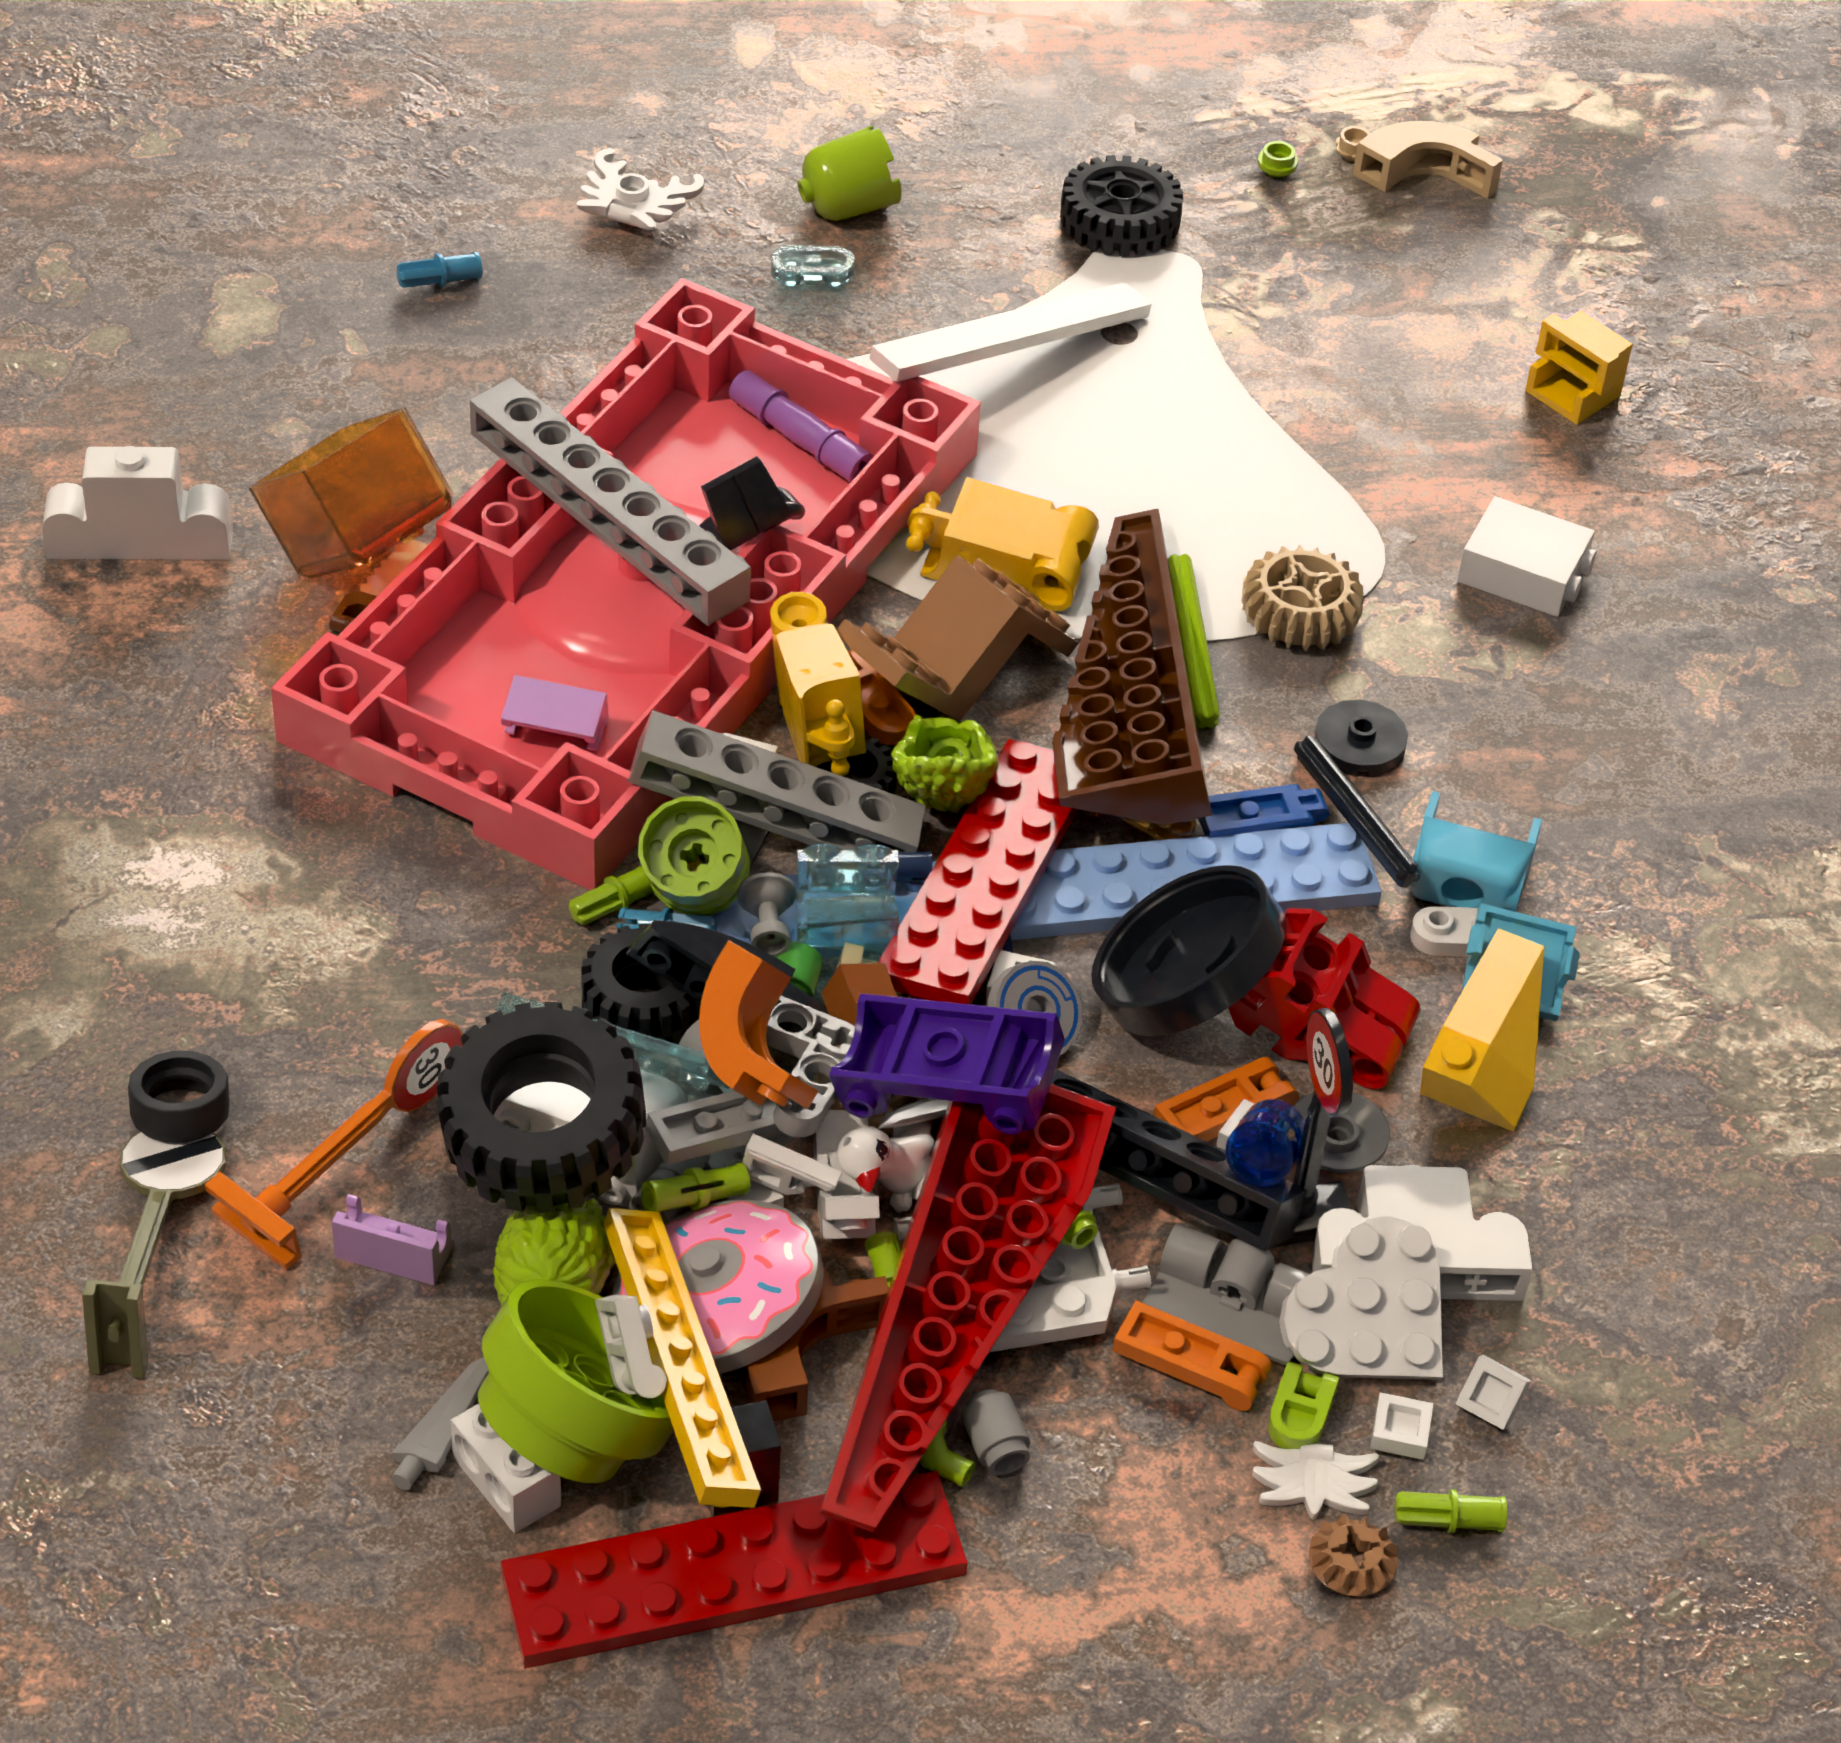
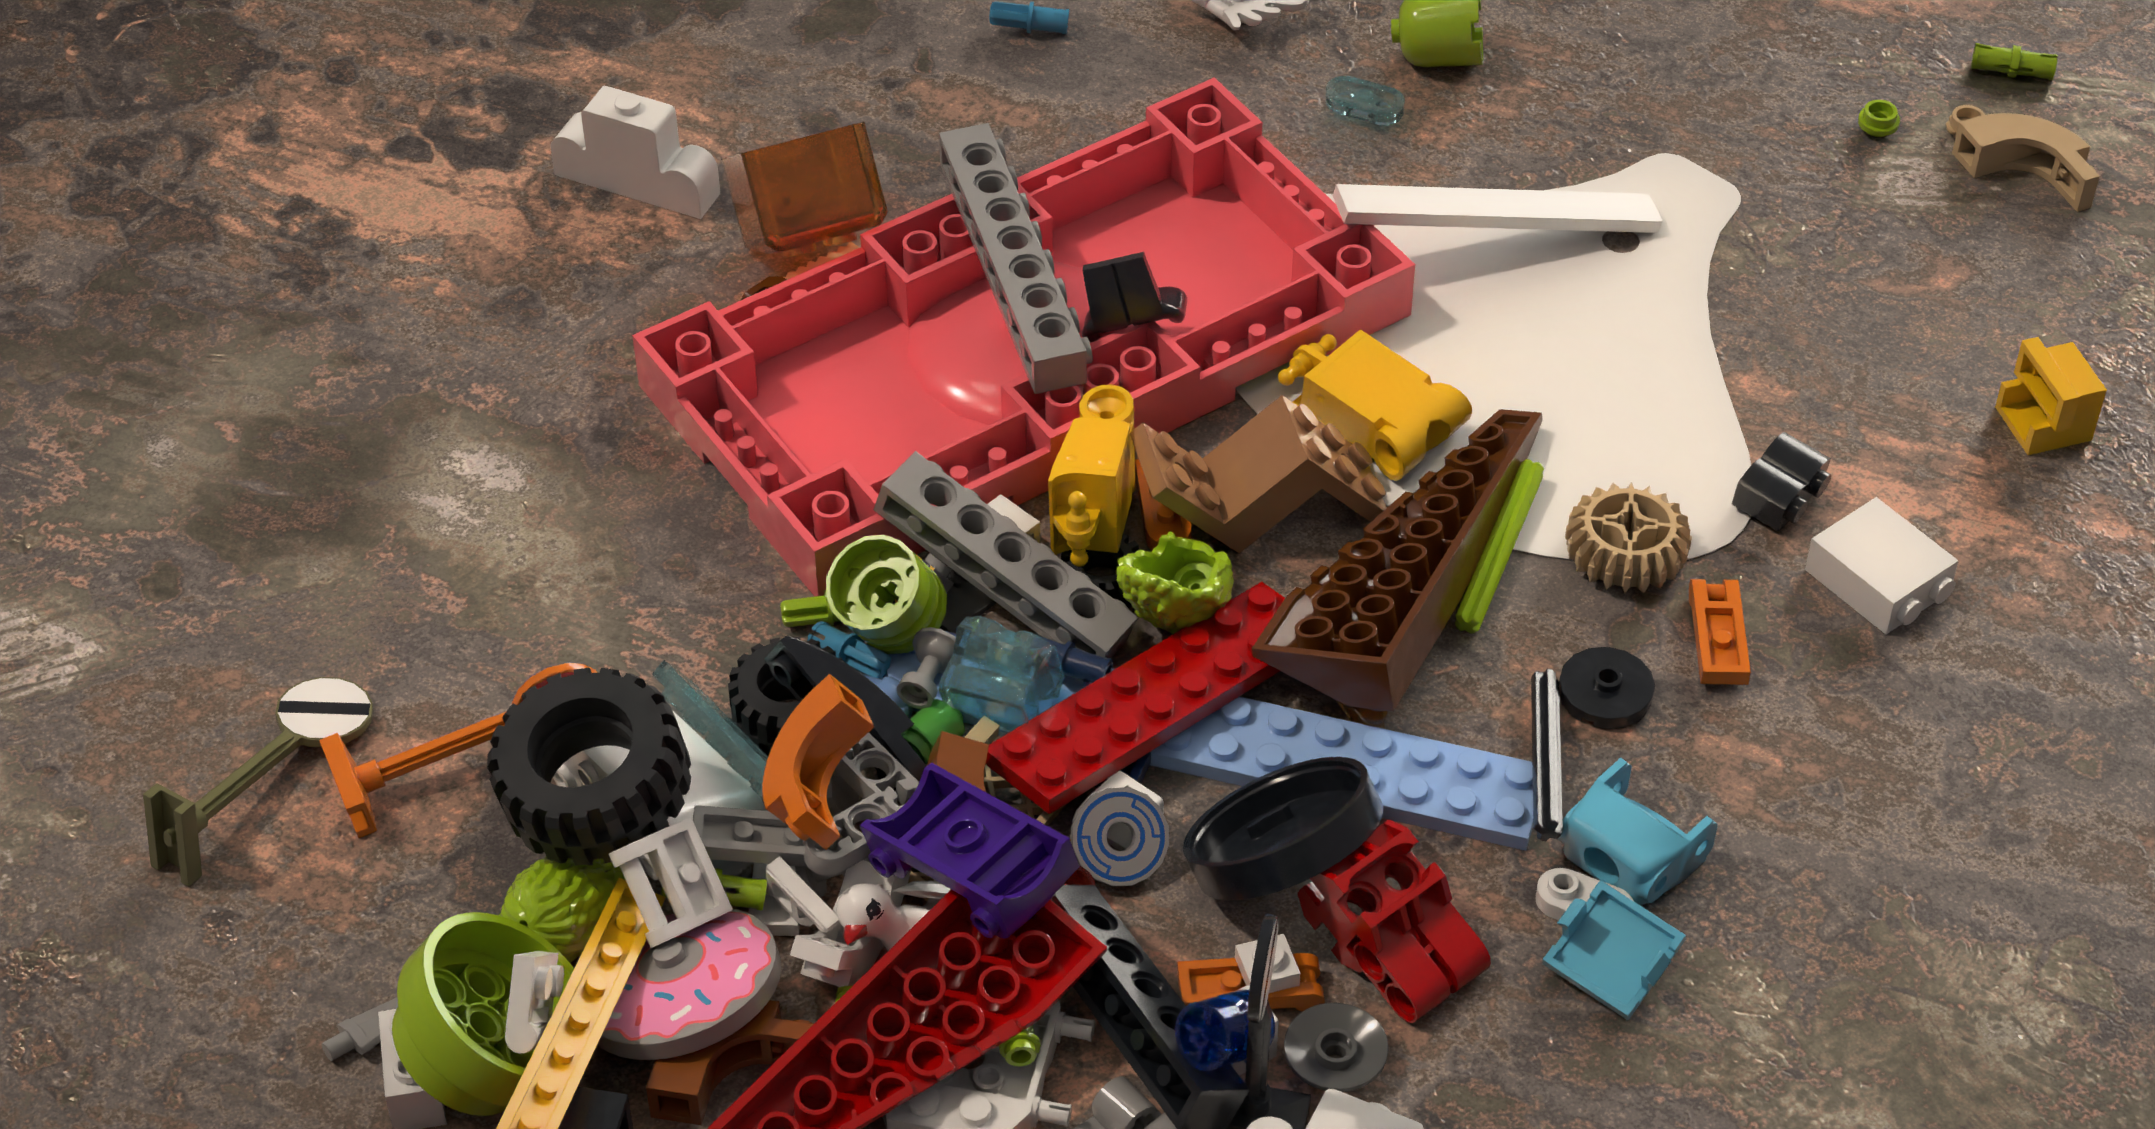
camera: 30 degrees right, 0 degrees up
black tyre [128,1051,230,1143] -> none
lavender hinge [332,1194,454,1285] -> none
lavender hinge [501,675,609,751] -> none
medium lavender piece [729,370,874,483] -> none
black wheel [1060,155,1183,257] -> none
blue hinge [1198,784,1330,838] -> none
yellow wedge [1420,928,1544,1132] -> none
none -> white plate [609,817,733,948]
none -> white plate [1235,934,1301,993]
none -> orange plate [1689,579,1751,685]
none -> black brick [1732,432,1831,531]
none -> lime pin [1971,43,2058,80]

